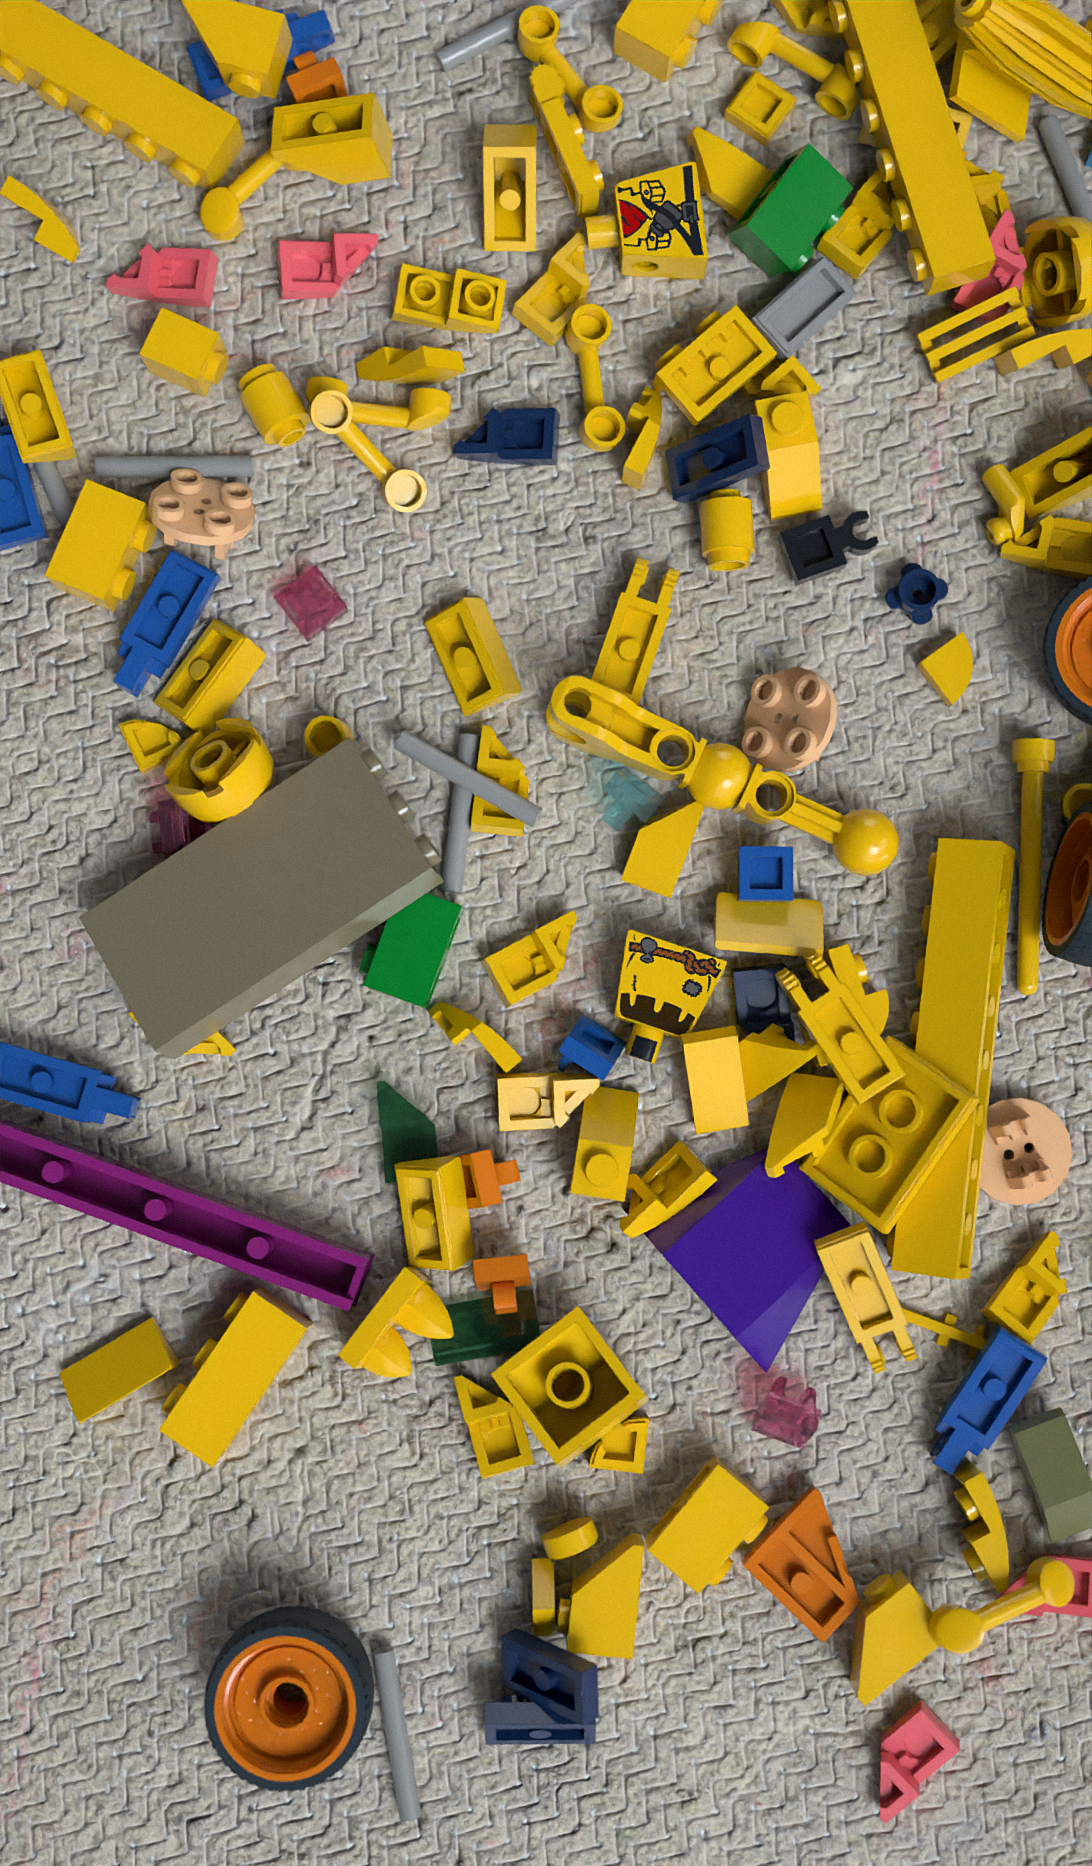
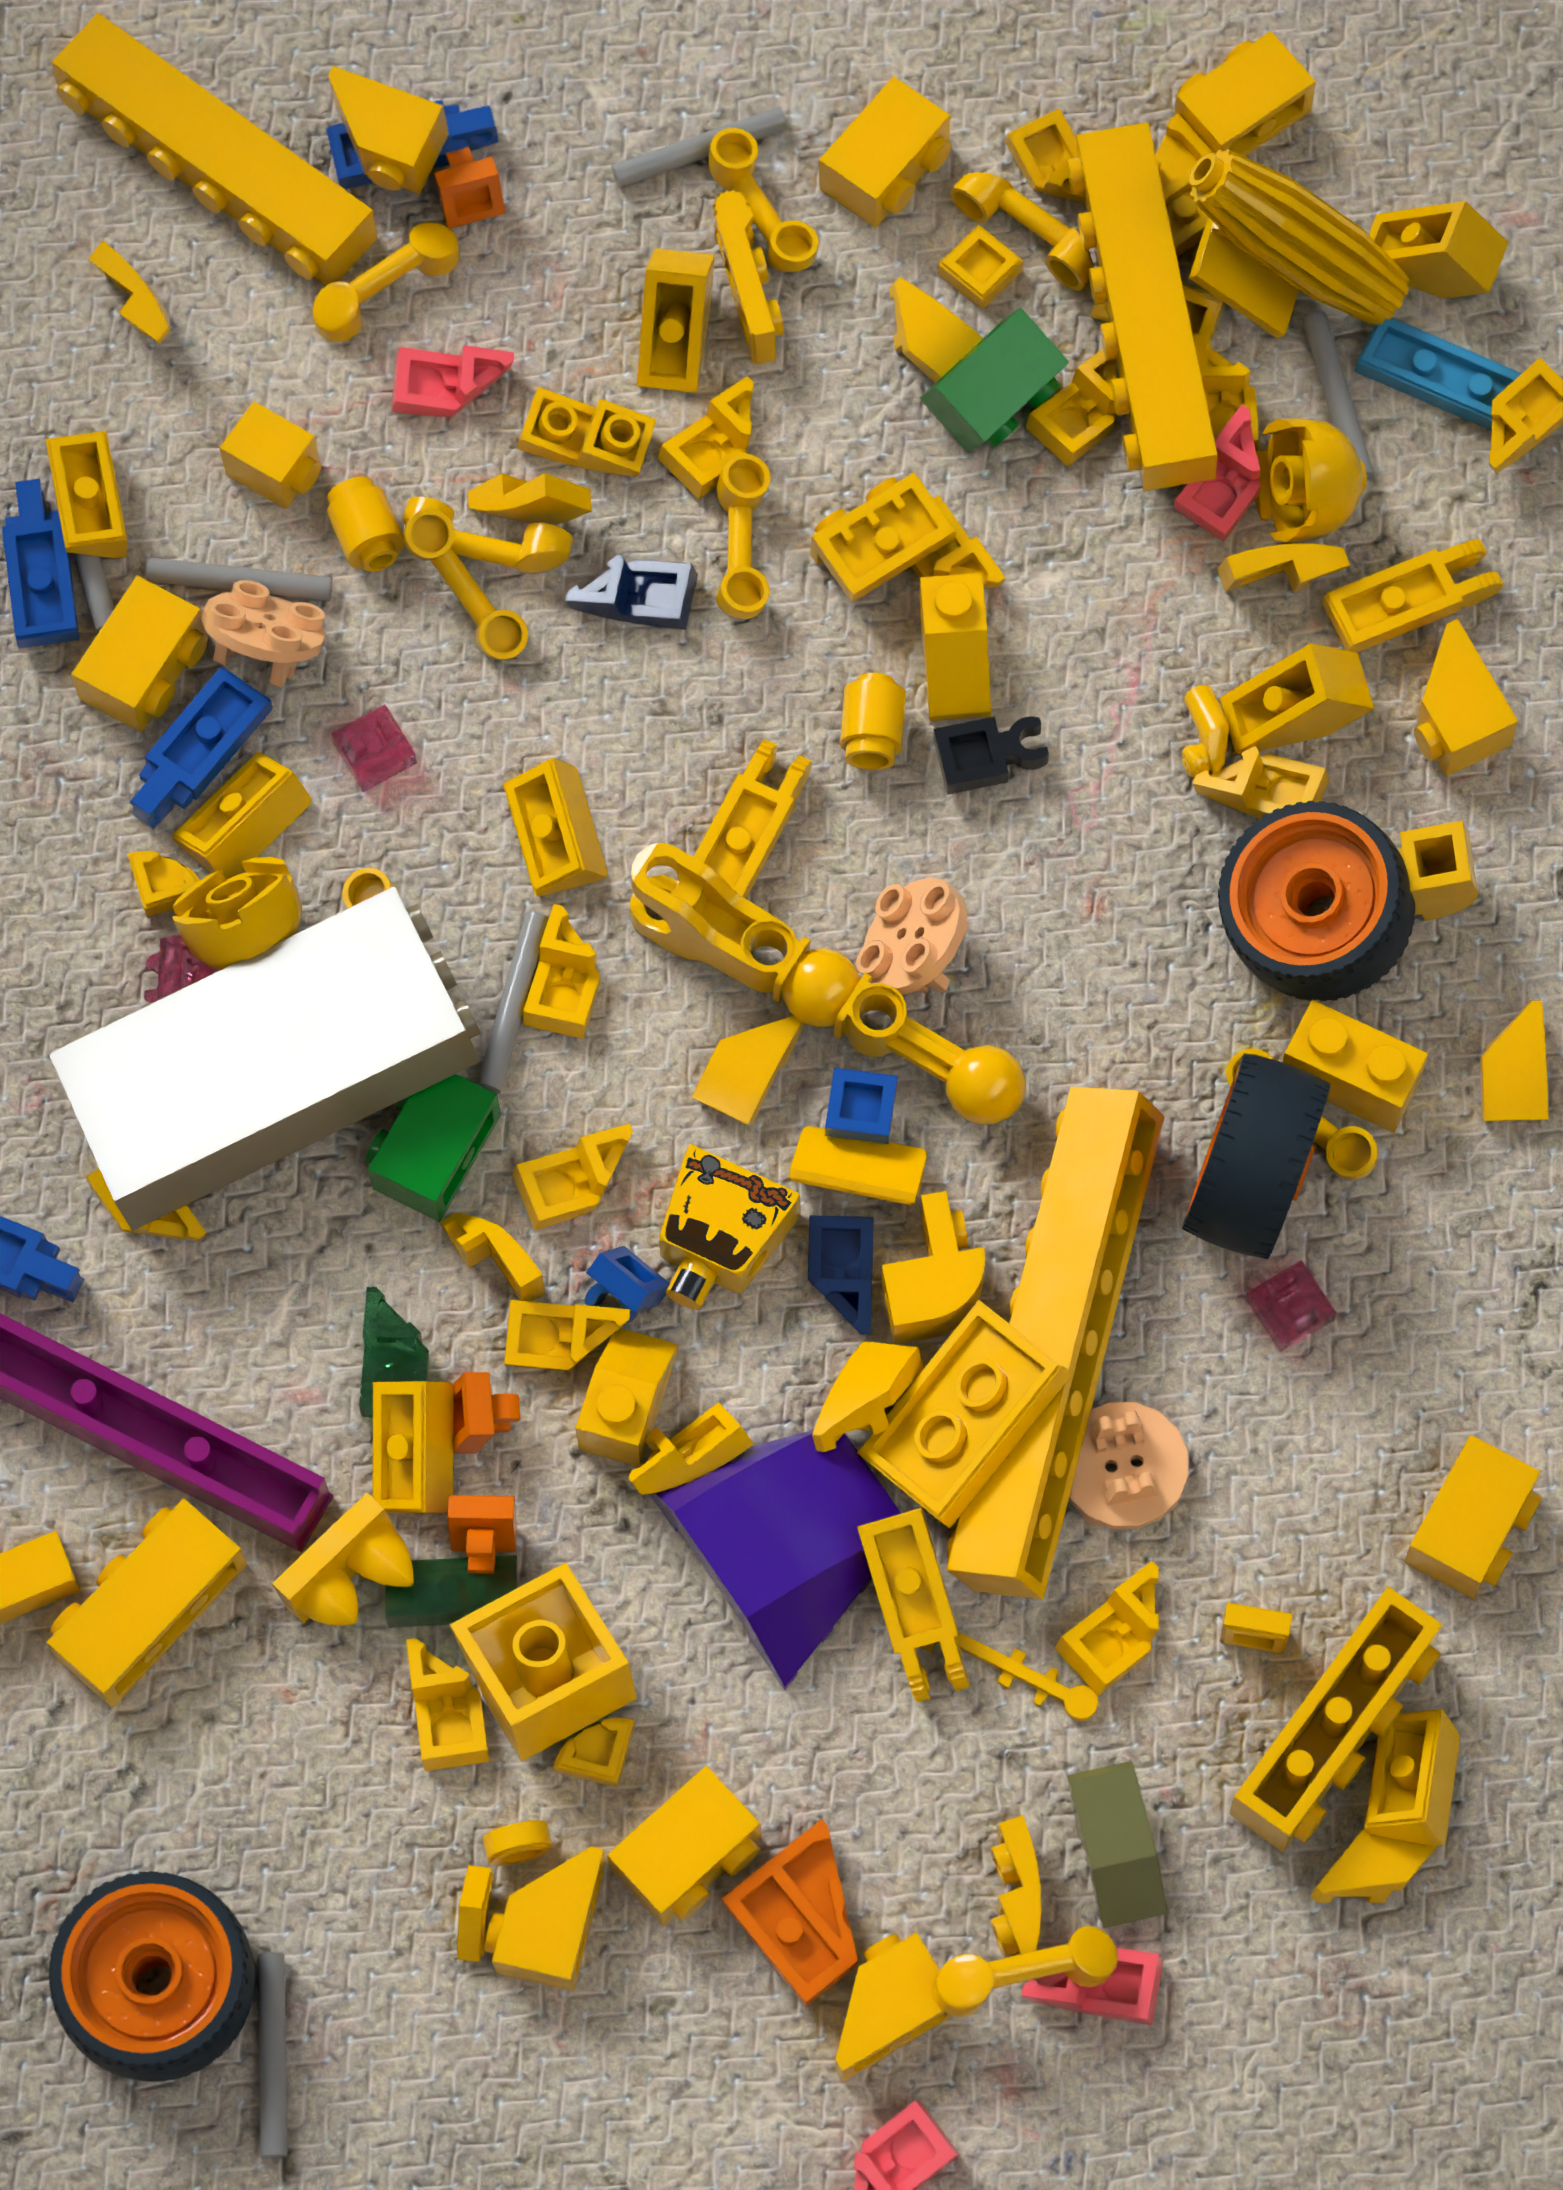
camera: 10 degrees right, 15 degrees down
coral slope [106,243,219,308] -> none
yellow slope [271,92,393,185] -> none
light grey bar [394,730,543,827] -> none
dark blue plate [484,1695,596,1745] -> none
dark blue plate [501,1628,599,1726] -> none
yellow torso [585,161,708,280] -> none
clear light blue tile [601,766,666,832] -> none
yellow slope [622,386,662,491] -> none
dark blue plate [665,413,770,504] -> none
yellow tile [681,1026,749,1134] -> none
yellow slope [738,1024,822,1103] -> none
clear pink tile [750,1376,822,1449] -> none
light grey tile [751,255,858,364] -> none
yellow hinge [775,949,906,1105] -> none
dark blue plate [885,563,948,625] -> none
yellow tile [916,286,1036,384] -> none
yellow tile [917,632,973,708] -> none
blue hinge [930,1324,1048,1475] -> none
yellow piece [1011,738,1055,995] -> none

